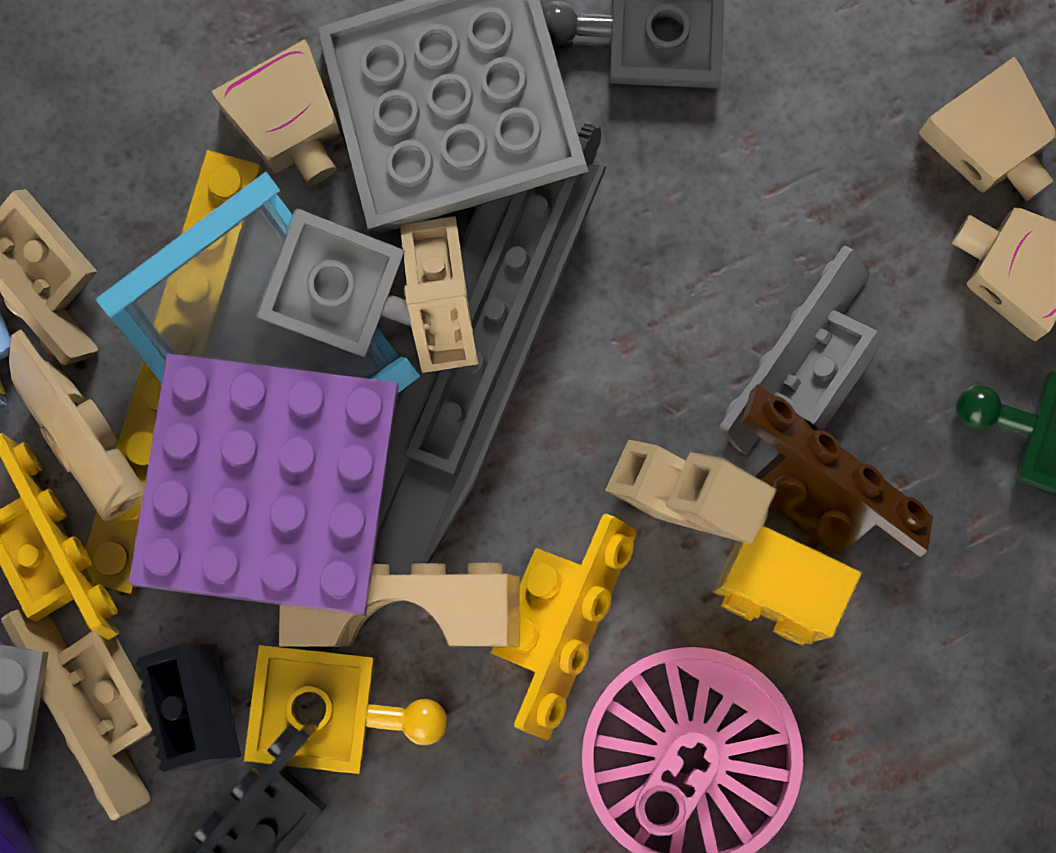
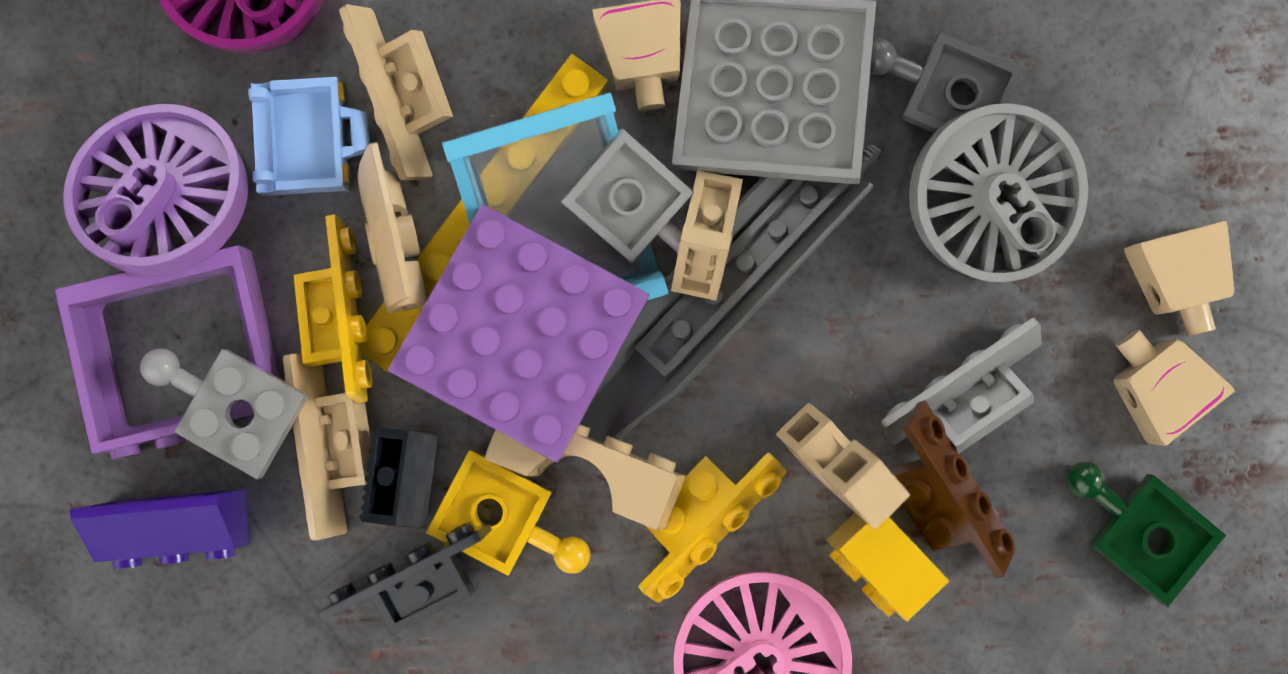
camera: 20 degrees right, 5 degrees up
none -> light grey piece [909,103,1088,282]

